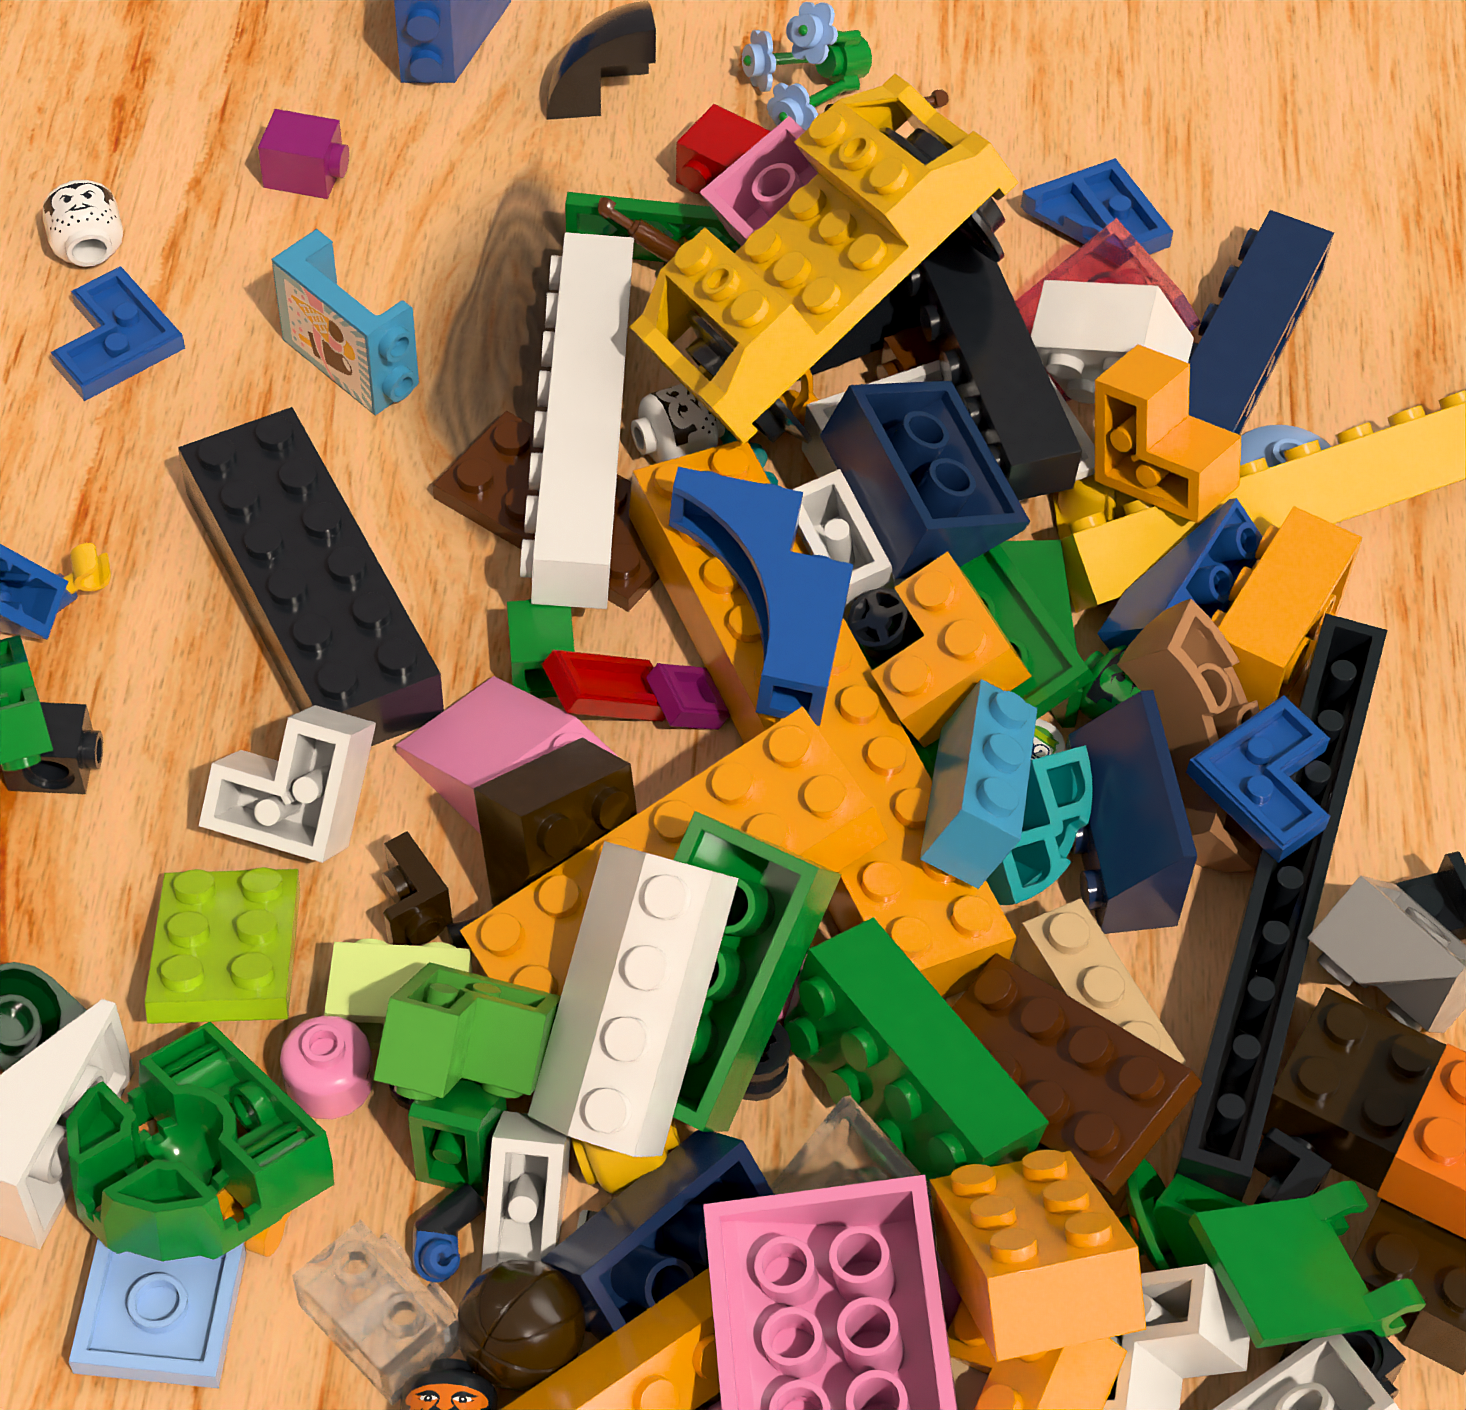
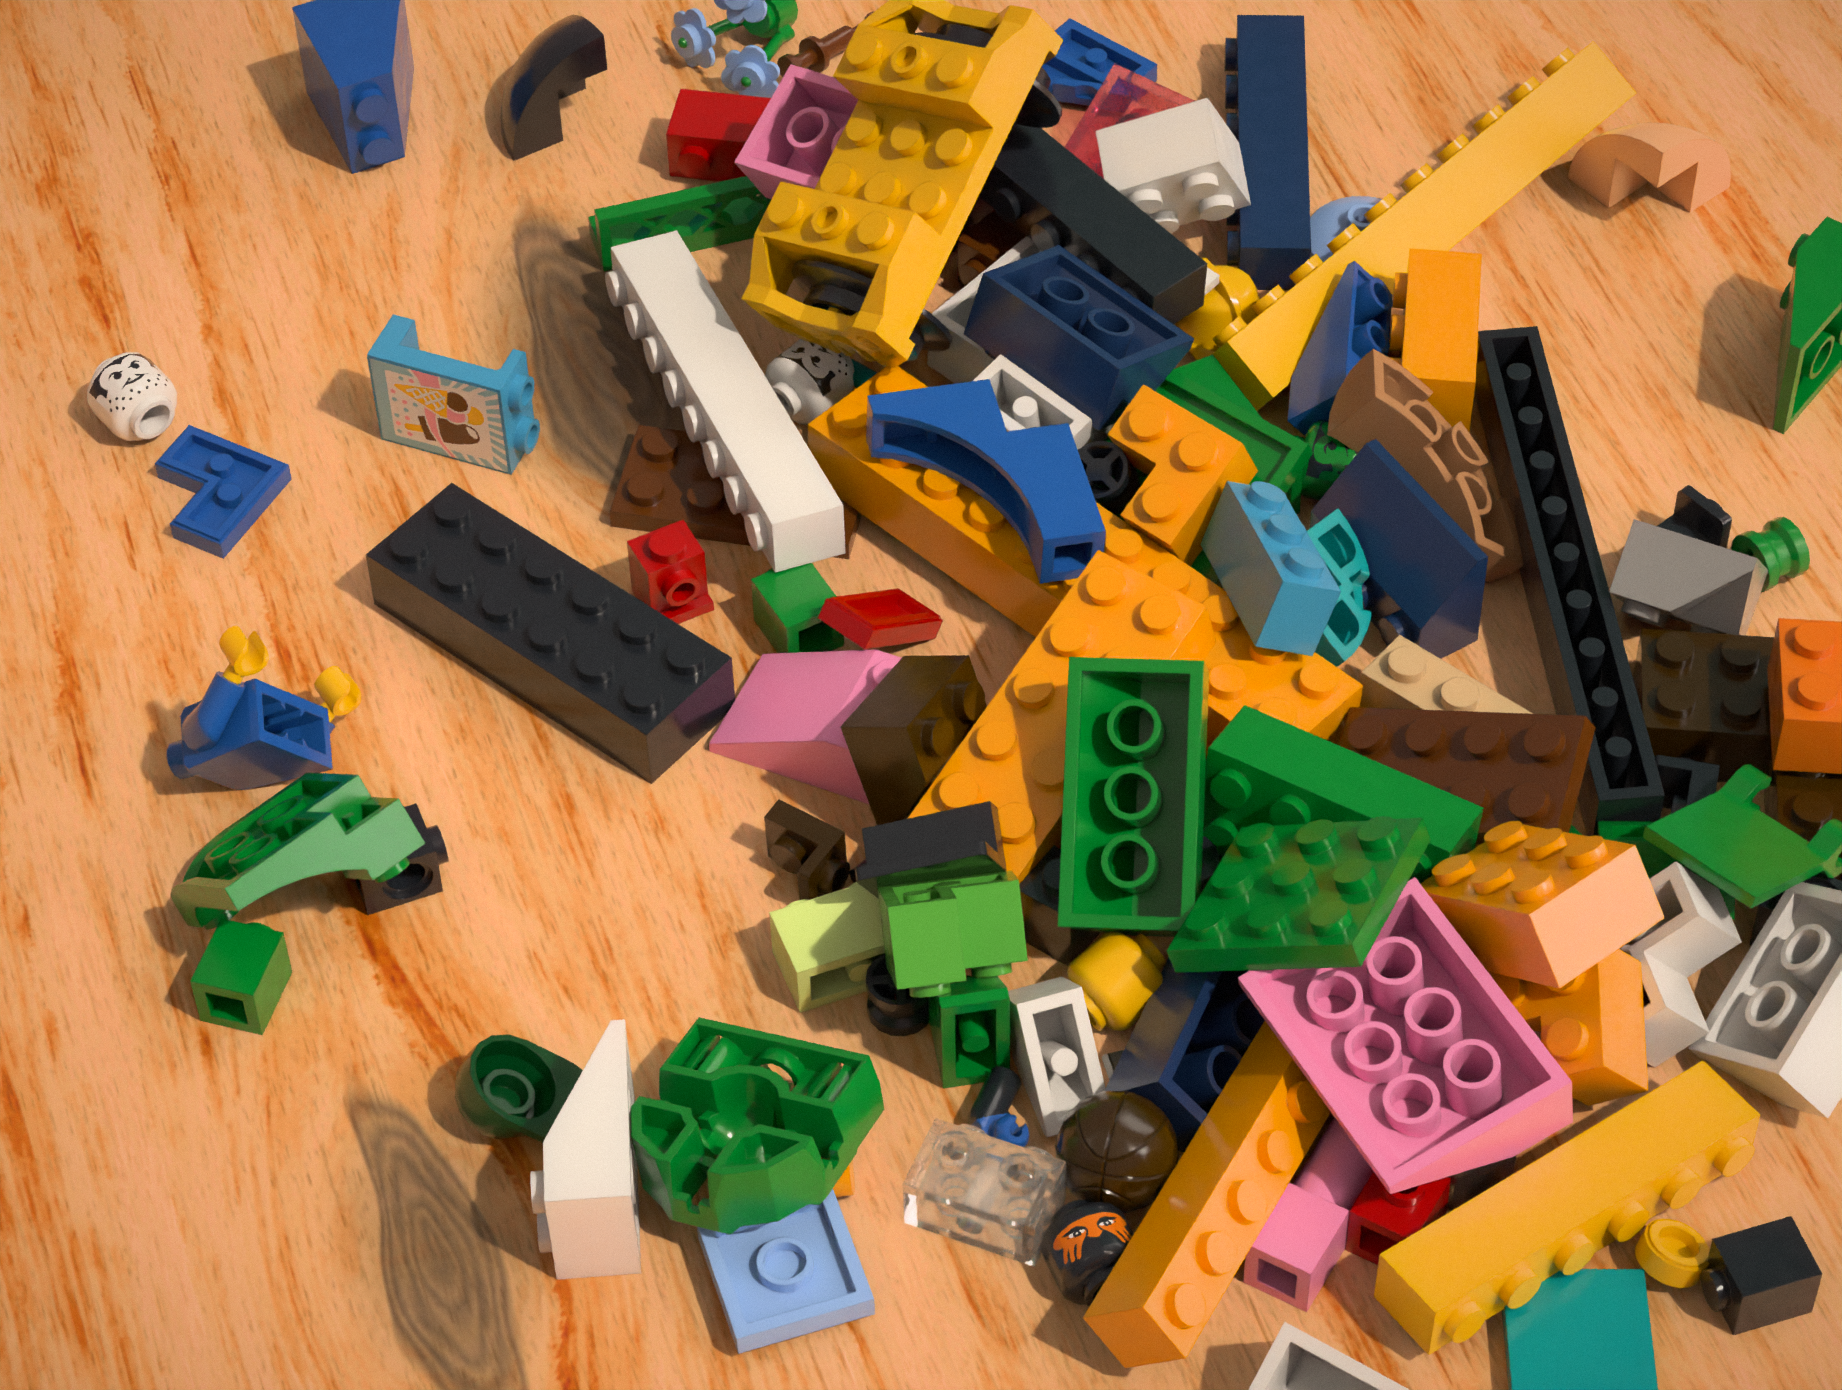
camera: 20 degrees left, 5 degrees down
lime plate [144,867,300,1024] -> none
white brick [199,705,376,863] -> none
magenta brick [258,109,349,199] -> none
bright pink head [280,1015,374,1120] -> none
white slope [528,841,739,1157] -> none
reddish brown piece [598,197,689,267] -> none
magenta tile [646,663,730,730] -> none
light orange brick [1095,344,1241,523] -> none
blue tile [1186,695,1331,863] -> none
none -> red brick [627,520,714,624]
none -> black panel [855,801,1007,899]
none -> green plate [1167,816,1431,973]

